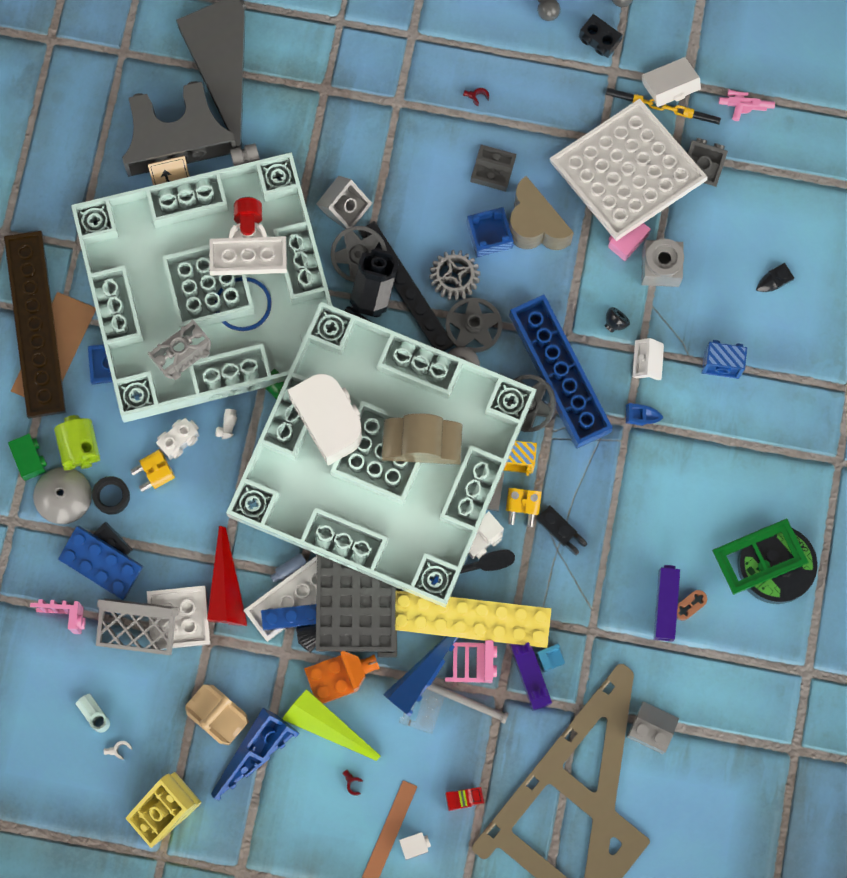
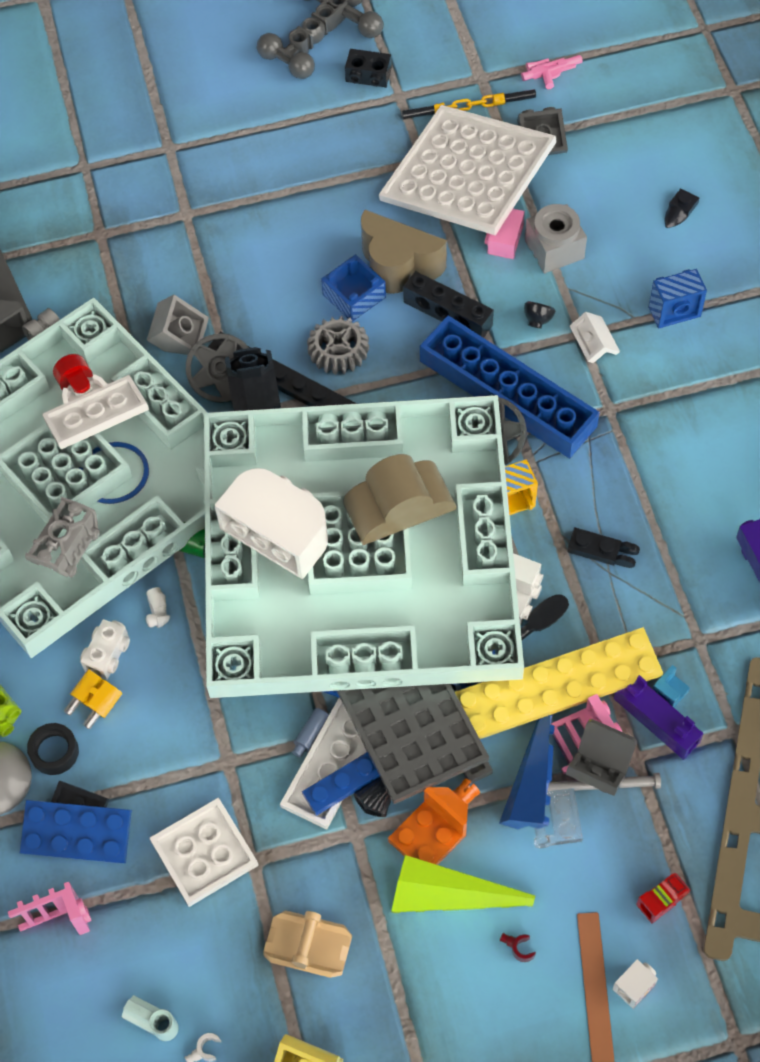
camera: 20 degrees left, 15 degrees down
light grey fence [96,598,179,655] -> none
red wedge [207,526,247,626] -> none
blue wedge [211,708,300,801] -> none
dark grey wheel [445,298,502,353] -> none
dark red piece [463,88,489,106] -> none
dark grey slope [470,145,517,192] -> none
yellow piece [505,488,542,527] -> none
blue plate [626,403,663,426] -> none
white container [642,57,701,107] -> none
none -> black brick [403,271,494,338]
none -> dark grey bracket [566,719,637,796]

